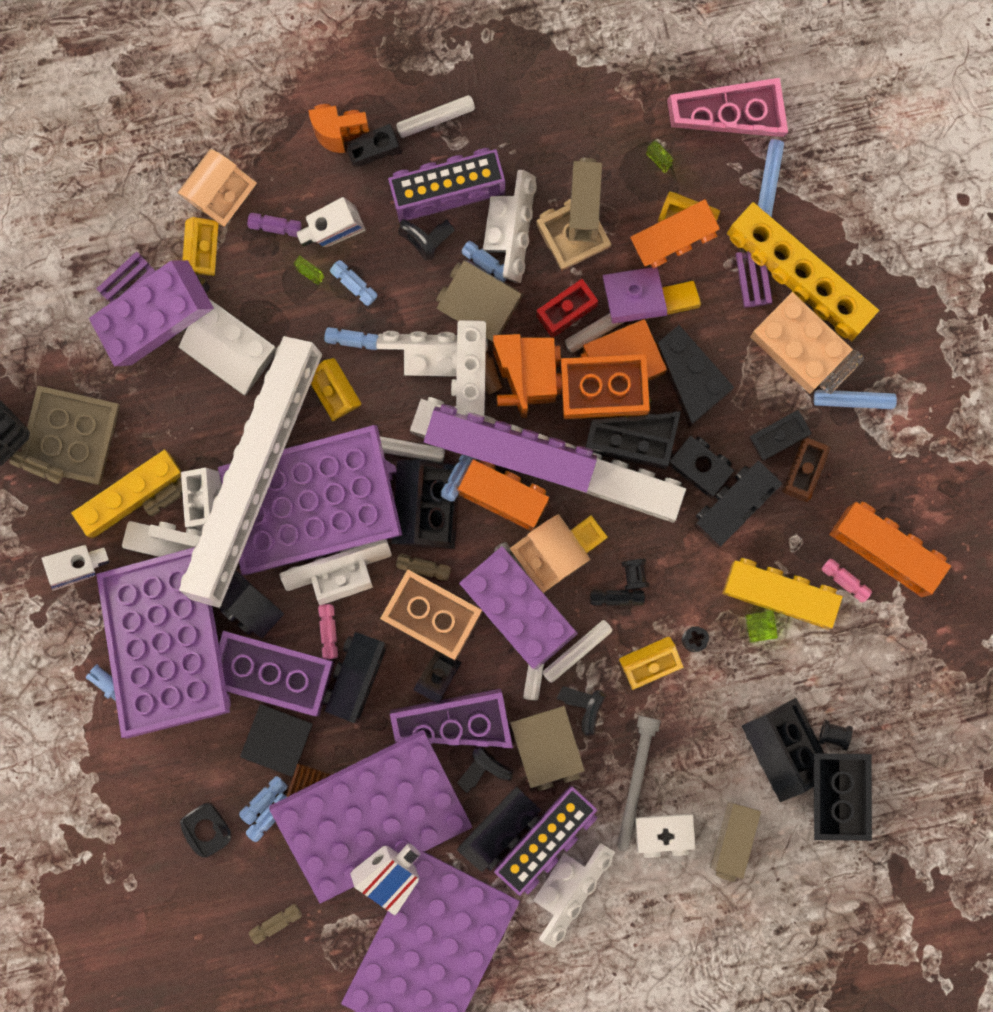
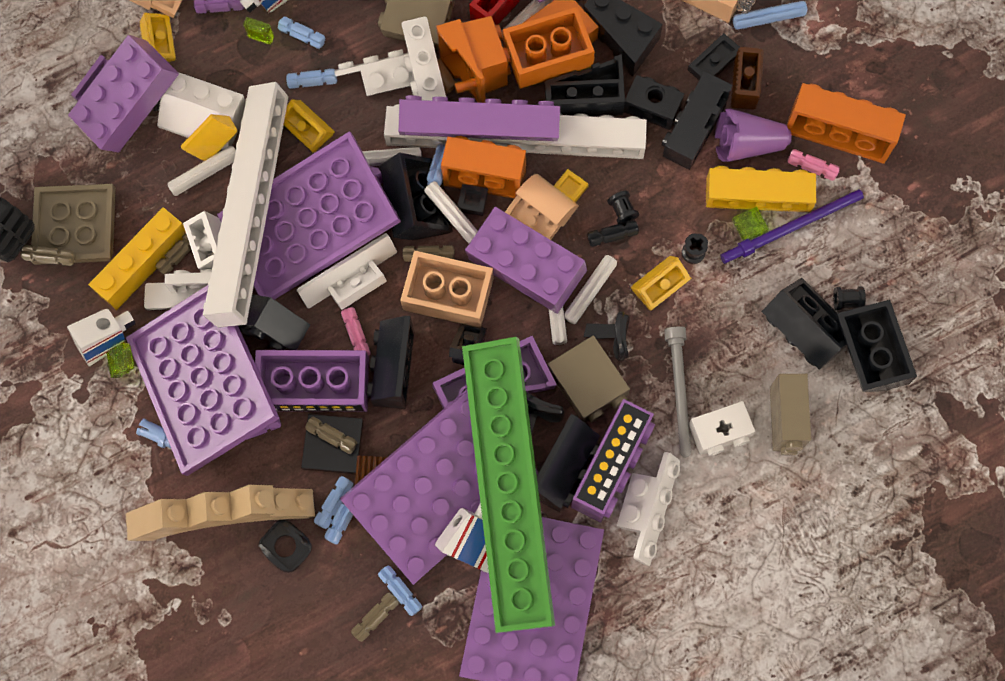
camera: 15 degrees left, 10 degrees down
none -> clear neon green tile [106,343,134,378]
none -> tan arch [126,485,315,541]
none -> white axle [168,146,236,196]
none -> yellow slope [181,114,237,161]
none -> dark tan axle [305,417,357,454]
none -> light blue axle [378,565,422,616]
none -> white axle [424,181,478,243]
none -> black plate [457,184,488,216]
none -> bright green plate [462,337,555,633]
none -> medium lavender cone [715,109,791,162]
none -> dark purple bar [720,189,864,264]

